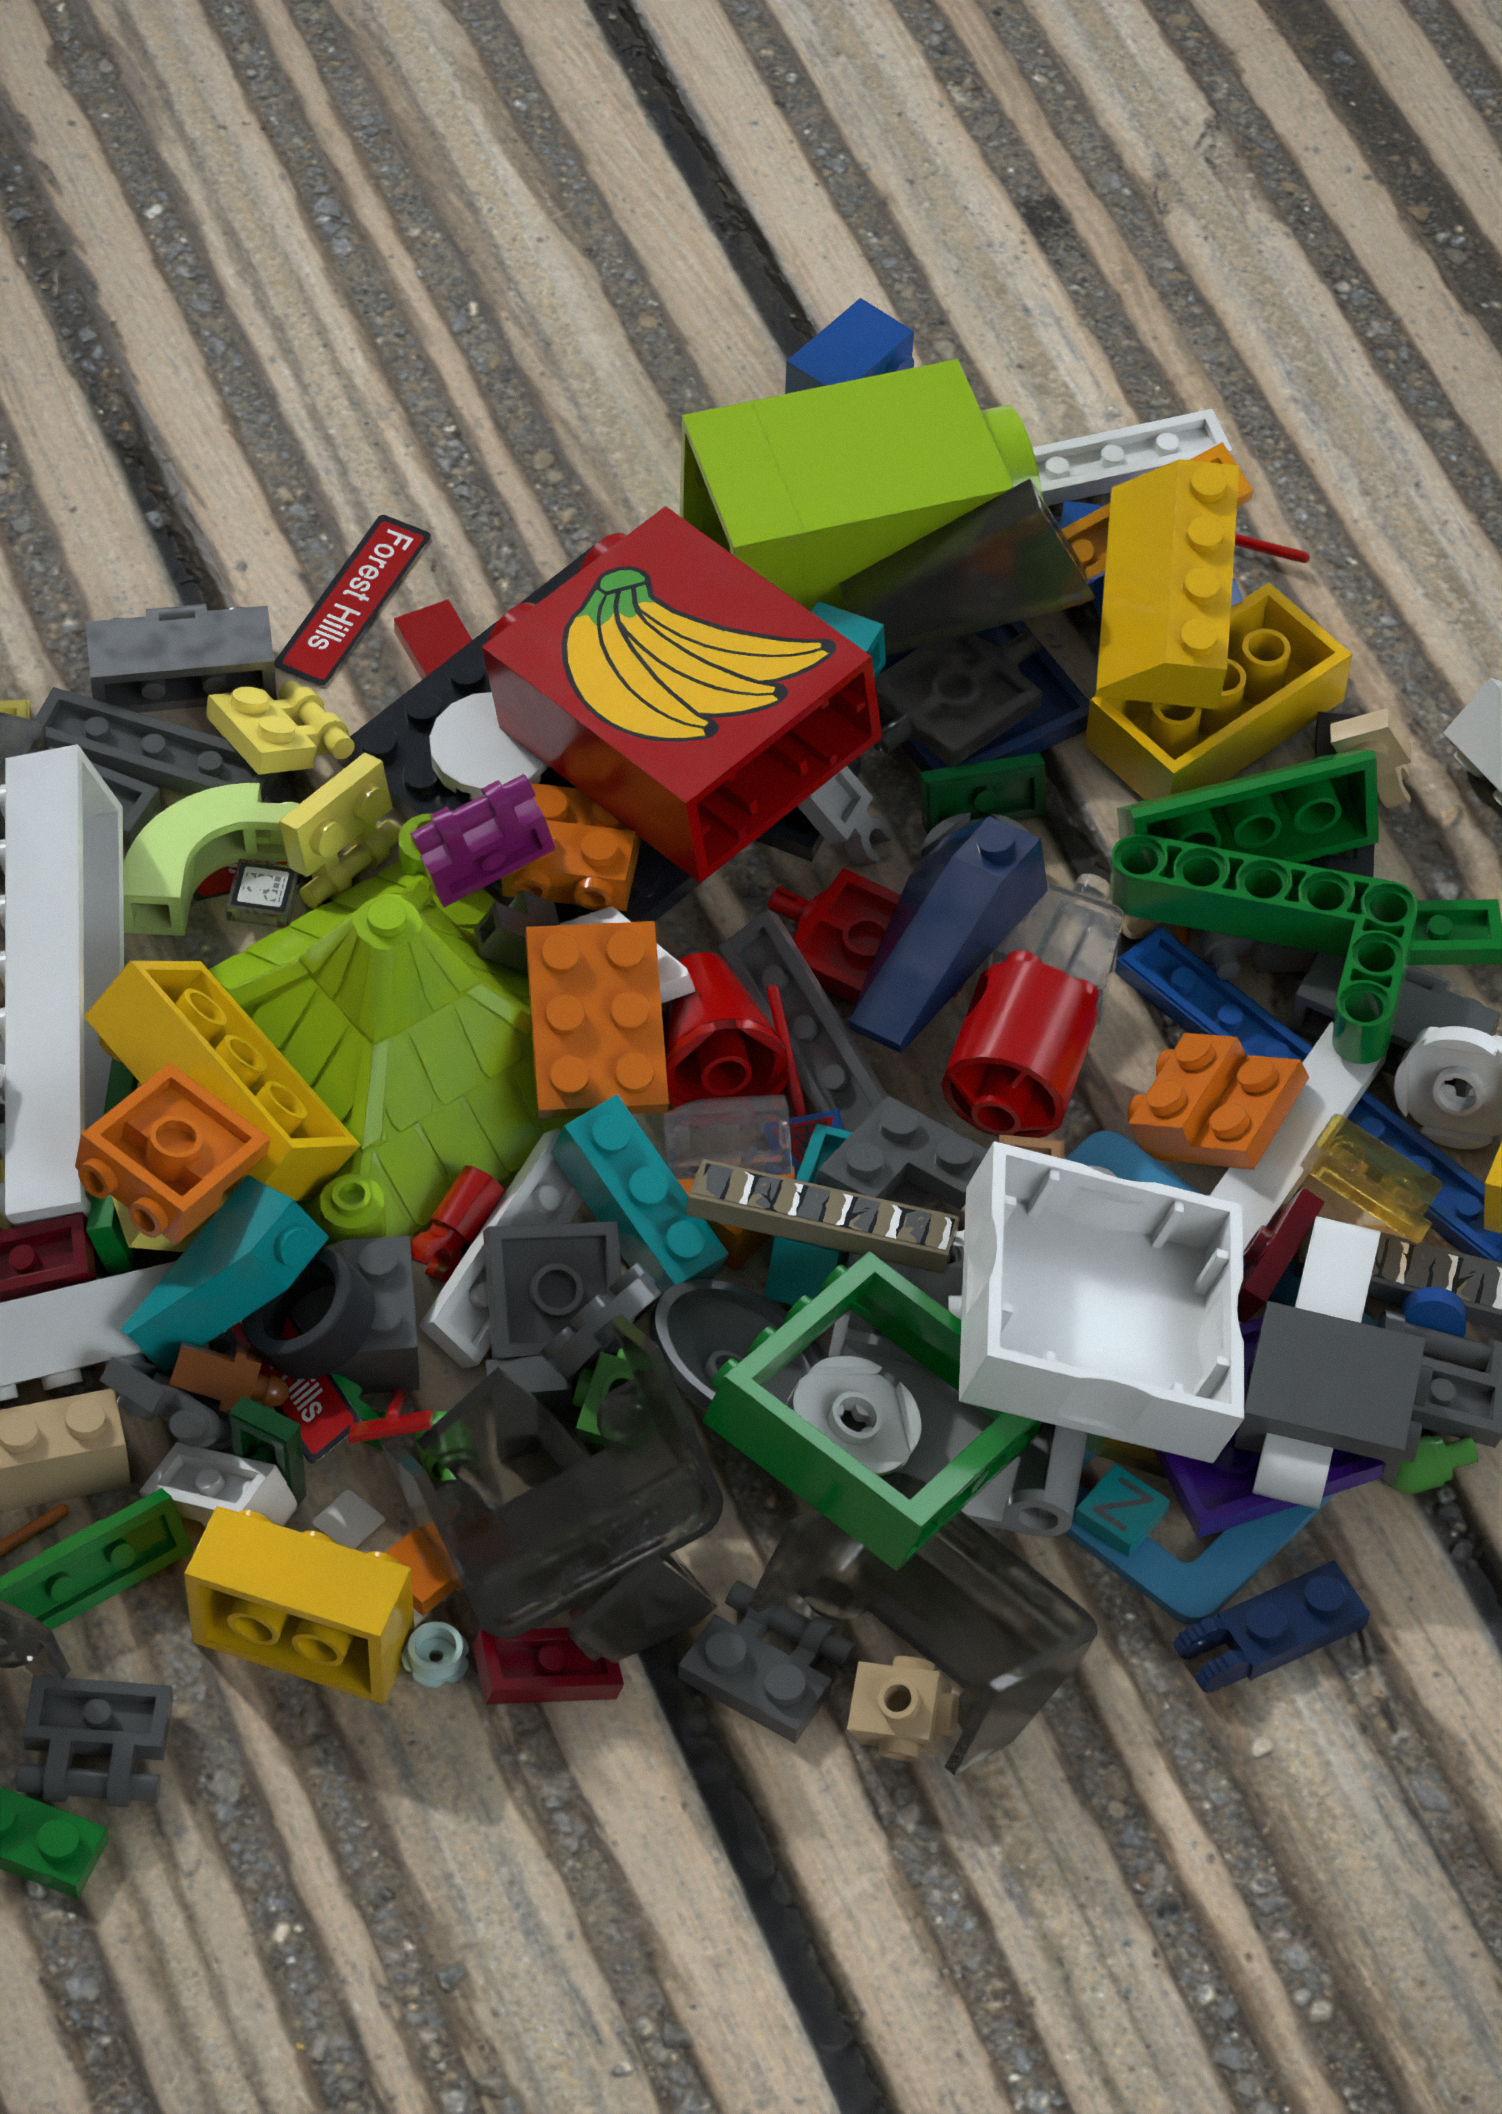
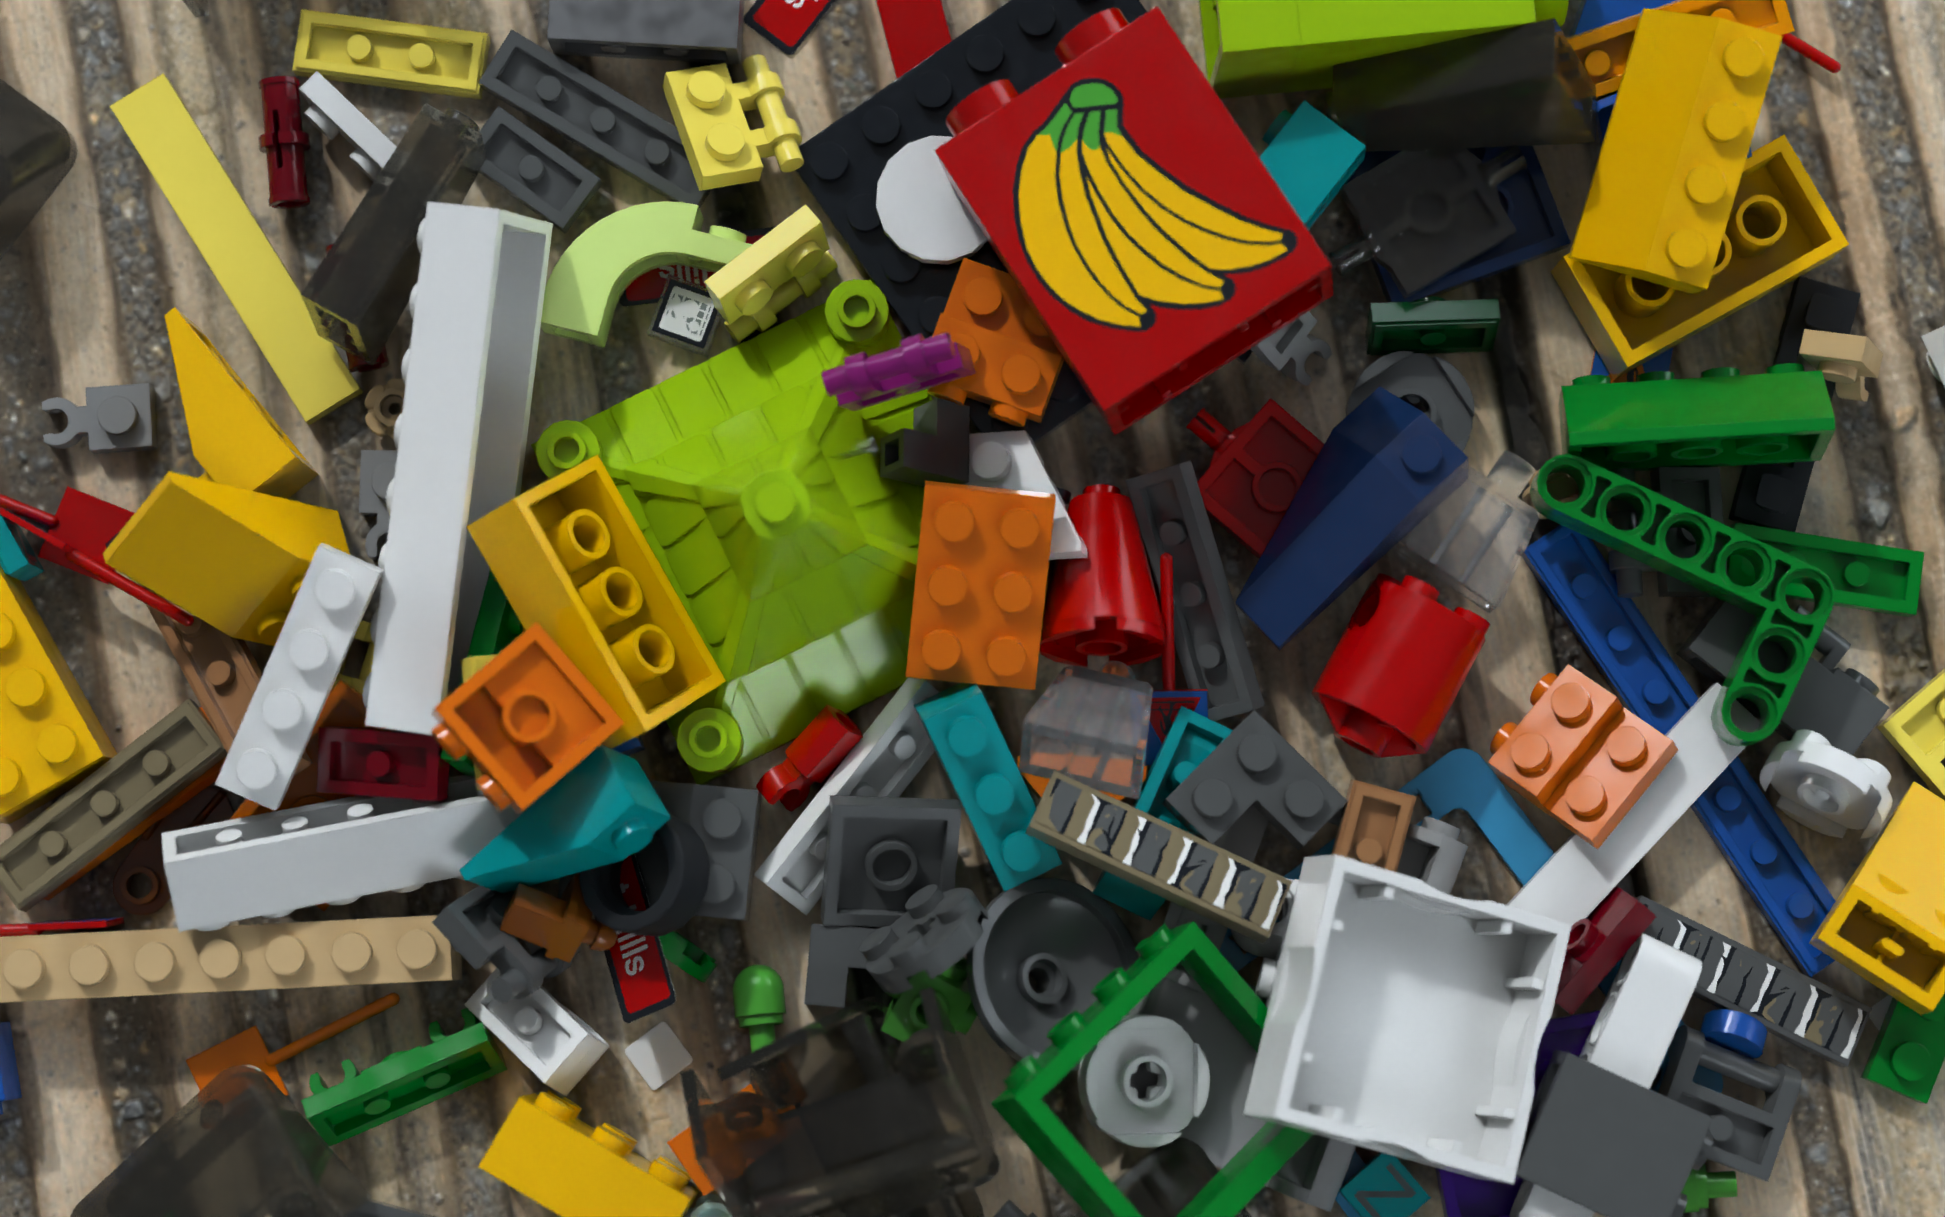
camera: 10 degrees right, 30 degrees up
dark green plate [229,1395,306,1508] -> none
red piece [348,1387,434,1444] -> none
clear yellow bracket [1300,1113,1442,1245] -> none

